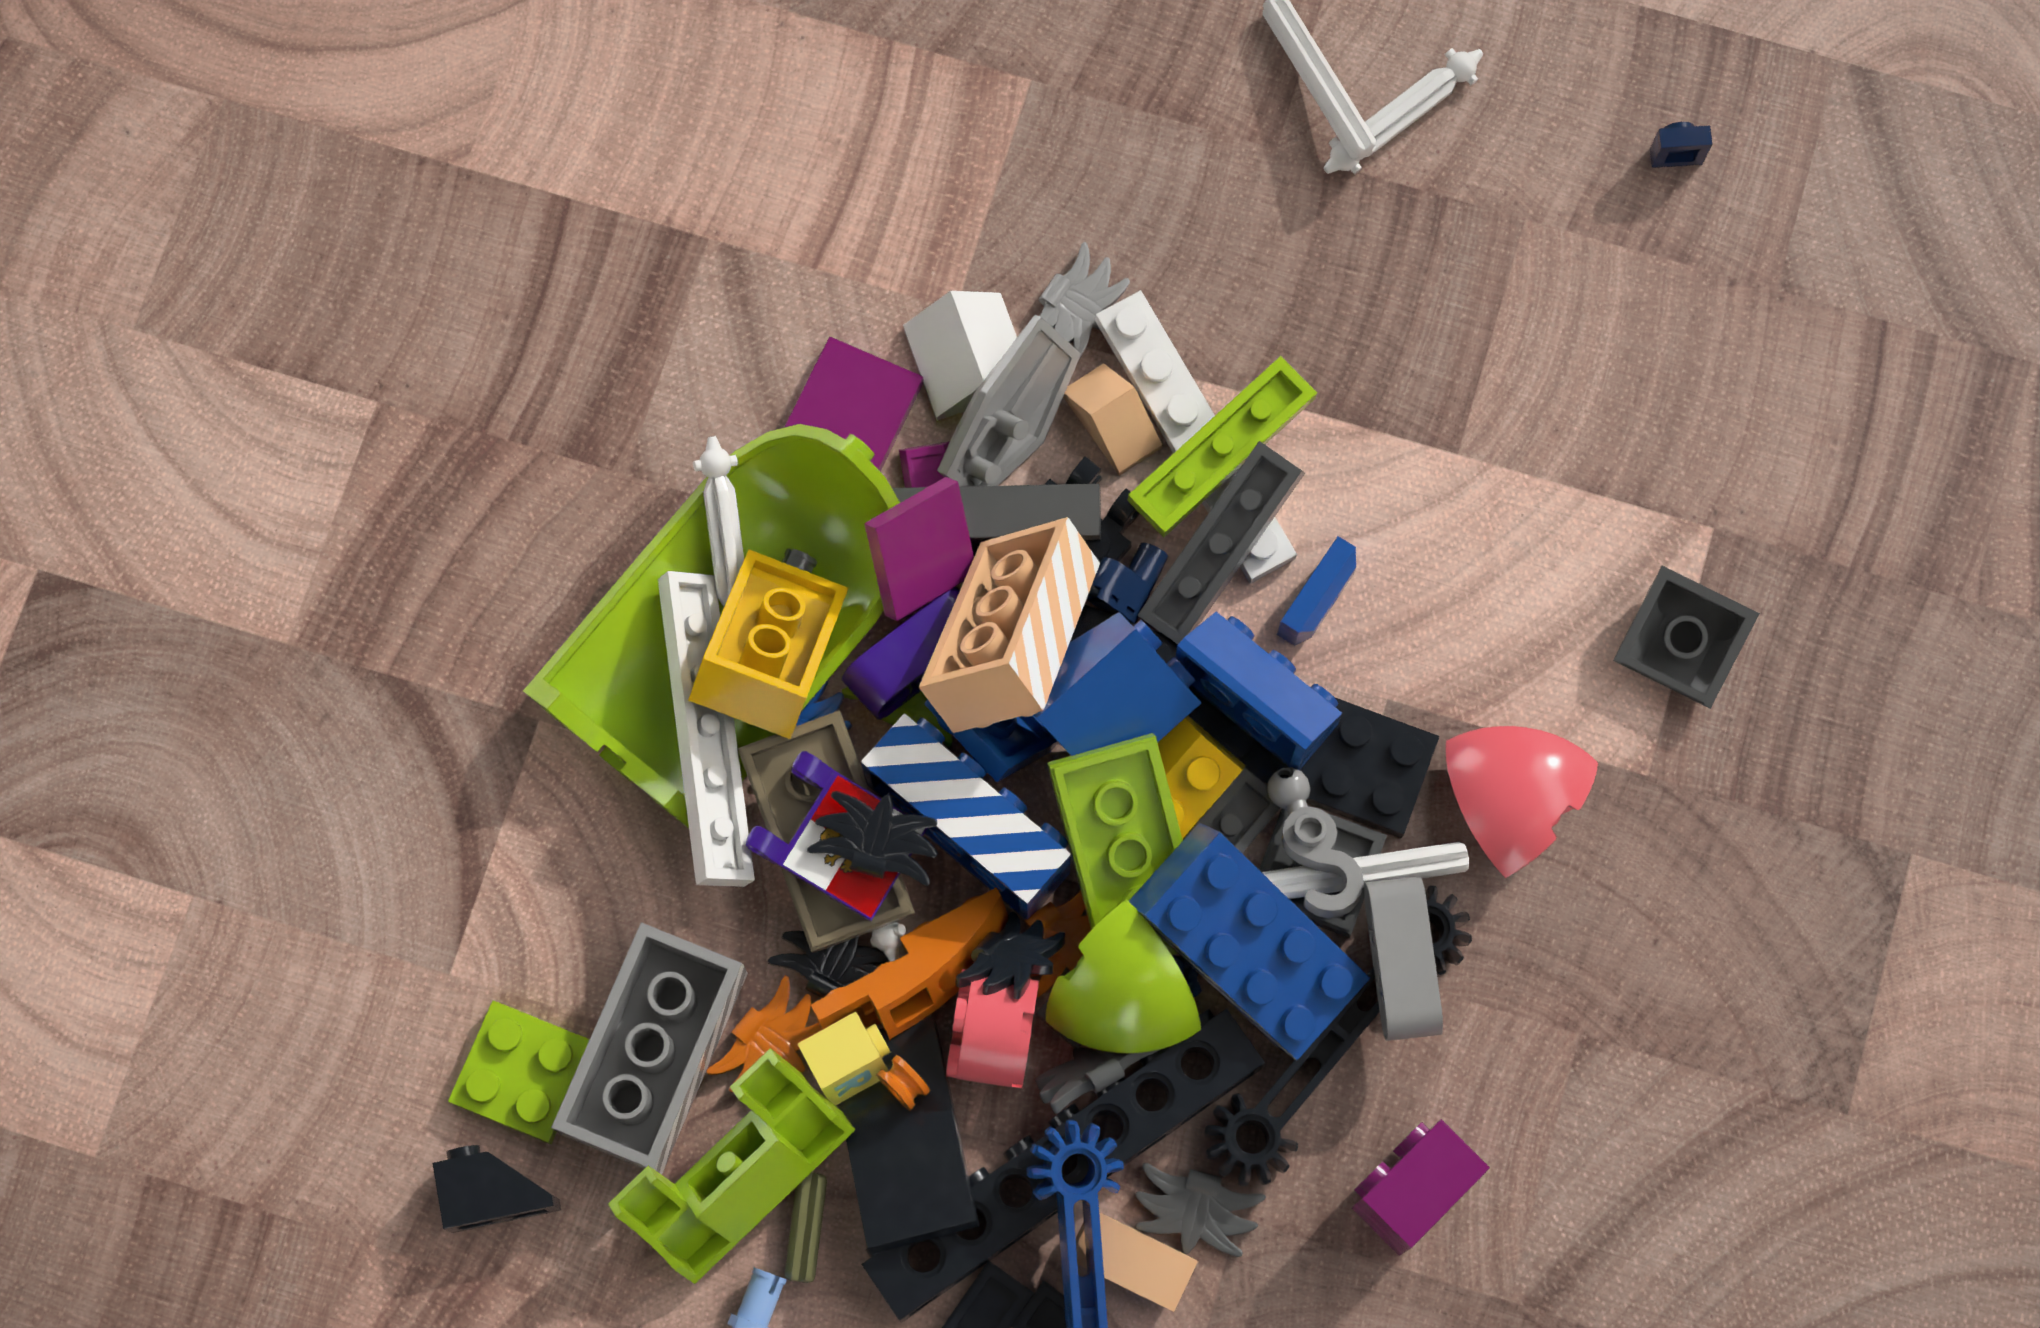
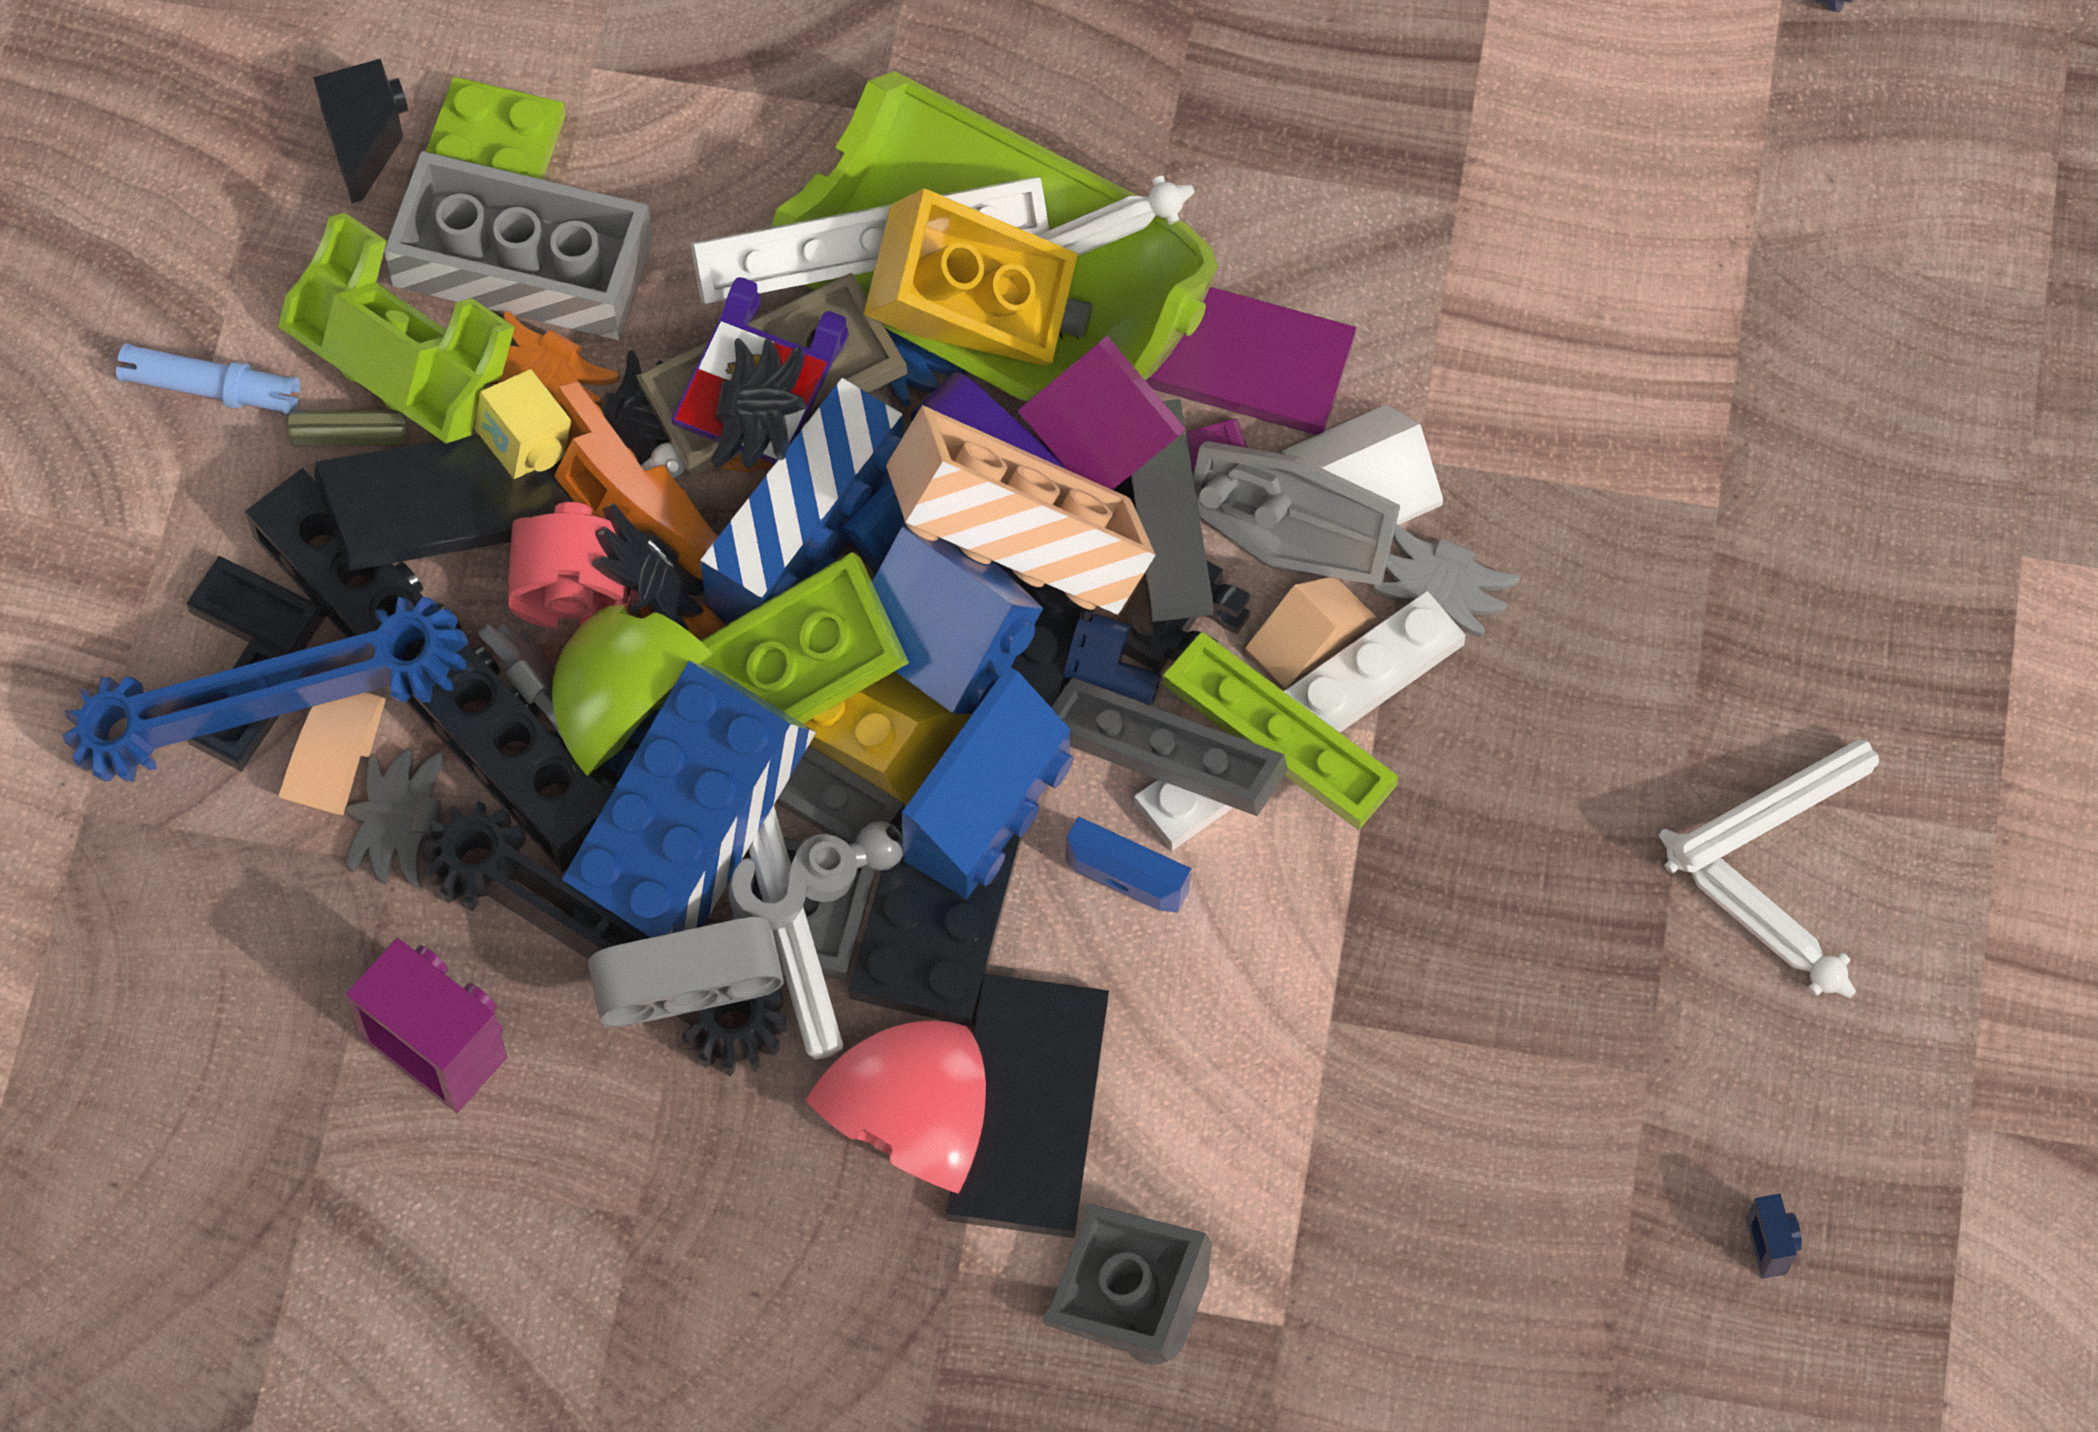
camera: 80 degrees right, 10 degrees down
orange bush [876,1055,931,1110] -> none
none -> black tile [947,974,1109,1238]

